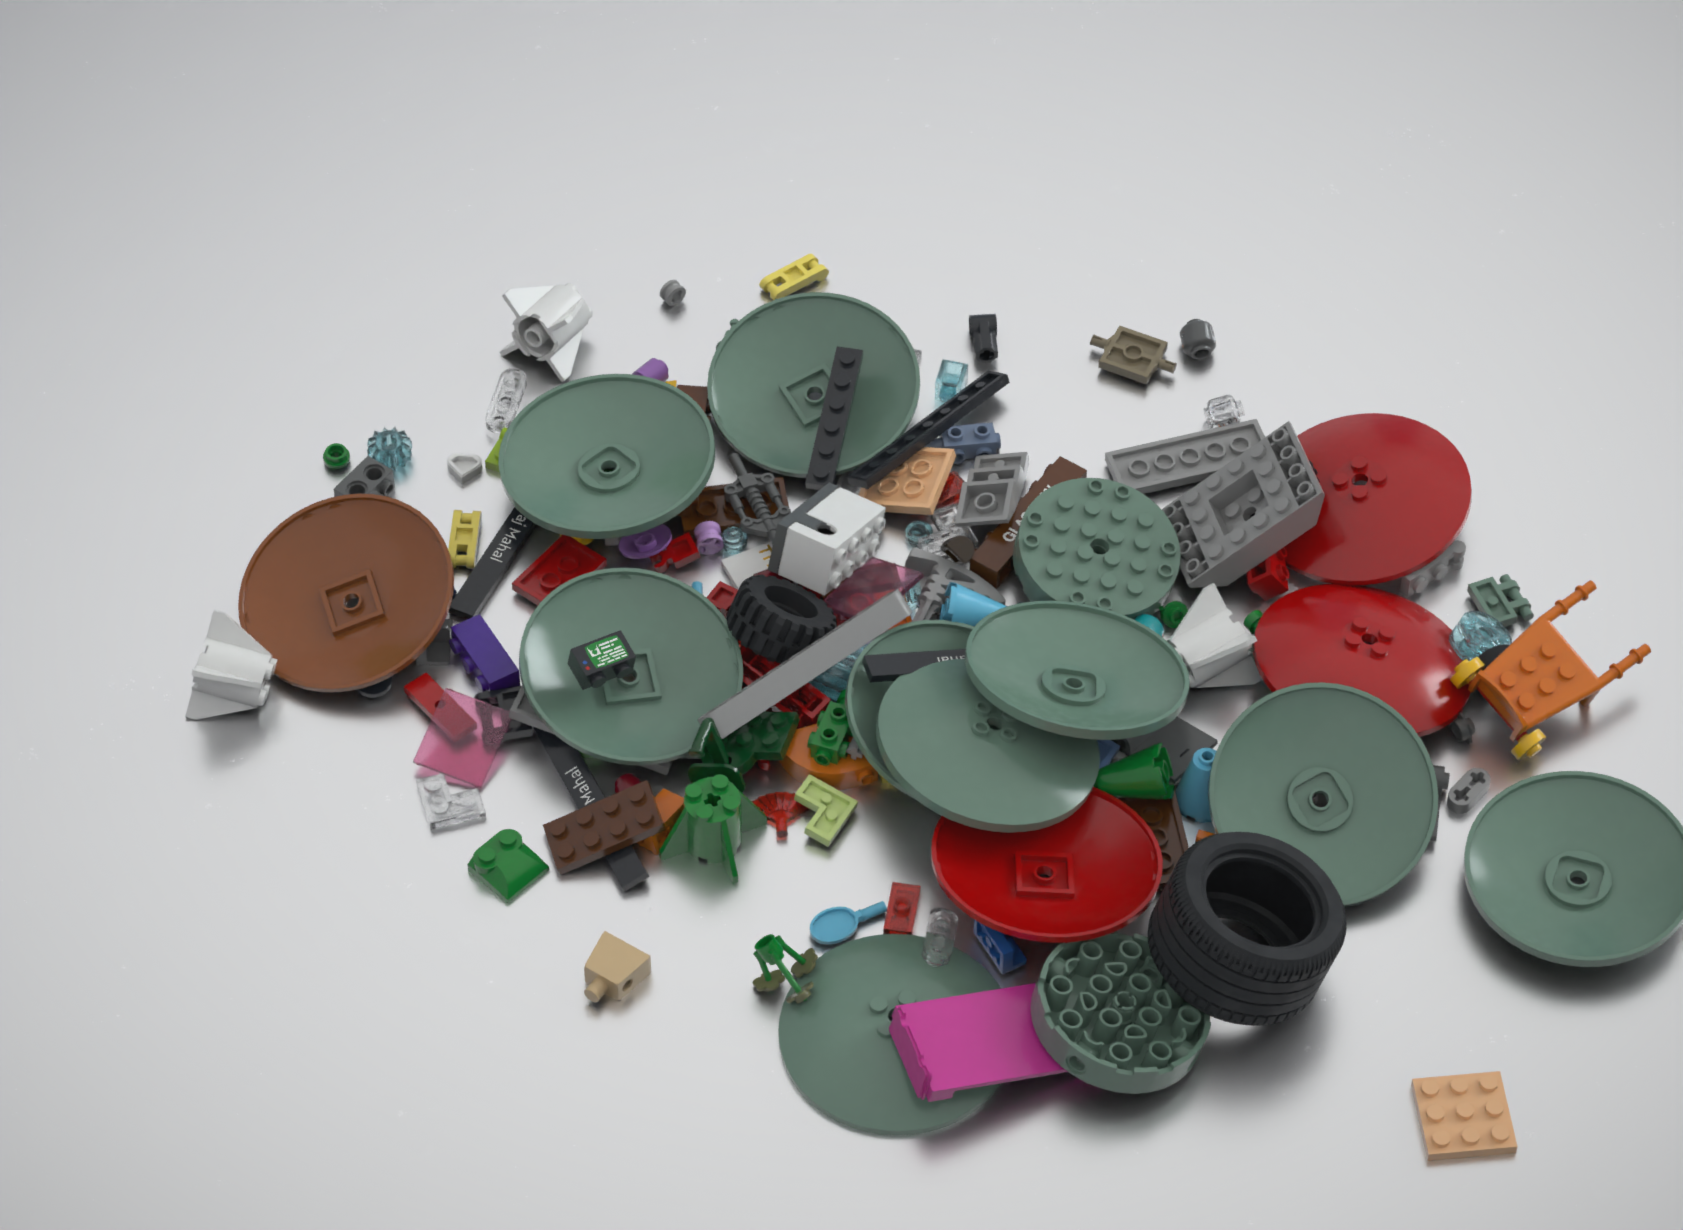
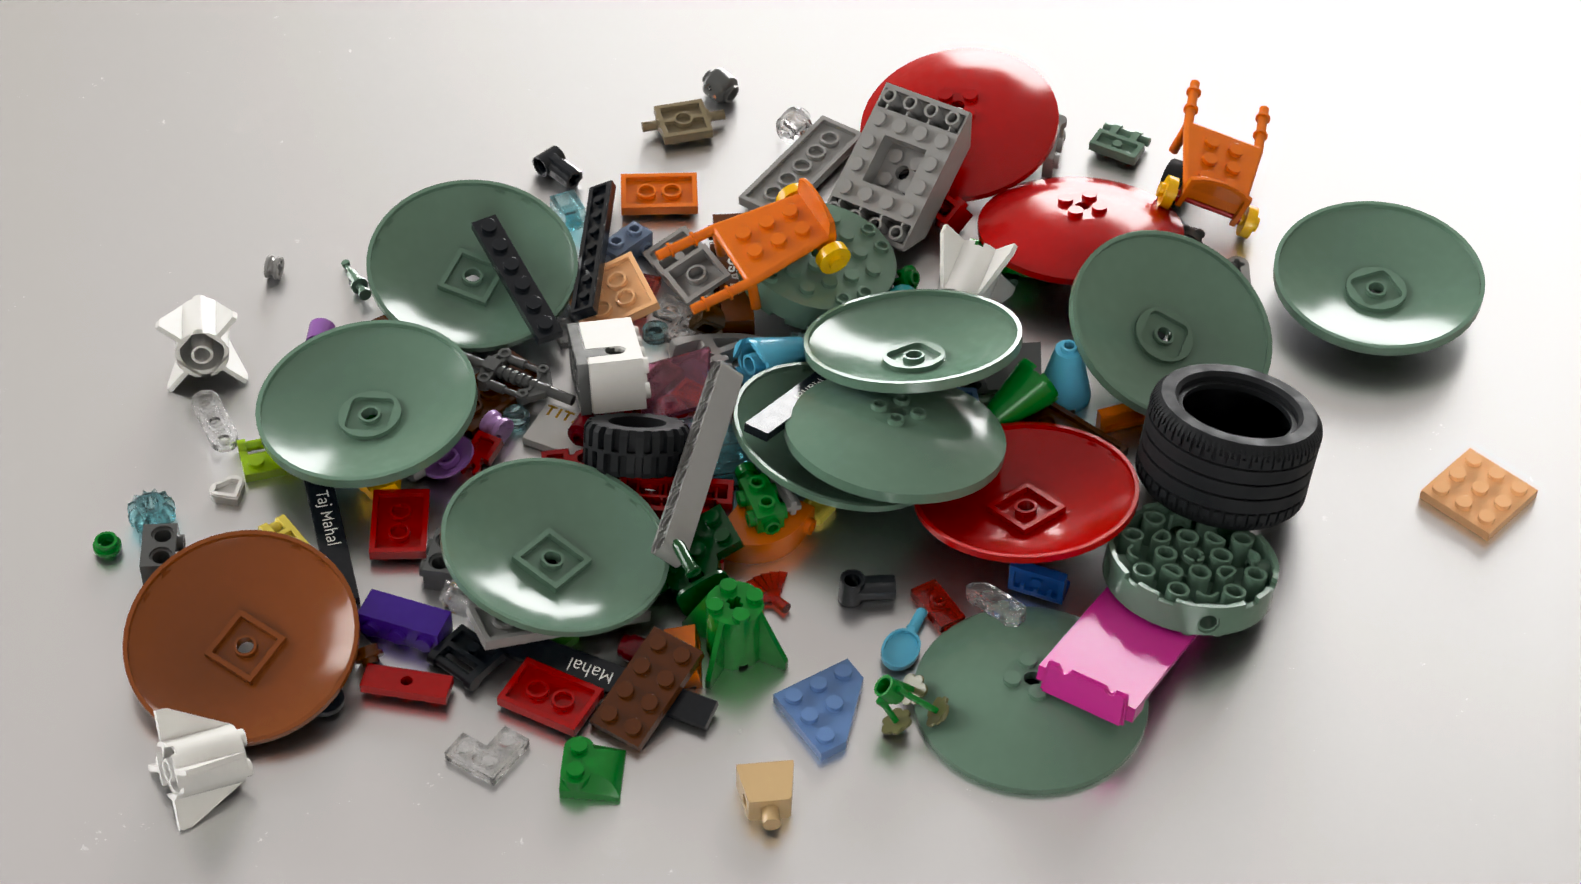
camera: 40 degrees left, 5 degrees down
clear pink piece [413,688,512,788] -> none
brick [567,630,636,690] -> none
light yellow plate [759,254,829,300] -> none
yellowish green plate [794,774,858,847] -> none
clear light blue wheel [1449,611,1512,661] -> none
none -> reddish brown plate [355,643,384,667]
none -> red plate [497,657,604,737]
none -> orange plate [621,172,698,216]
none -> orange piece [655,177,851,315]
none -> medium blue plate [773,658,864,761]
none -> black piece [838,569,896,607]

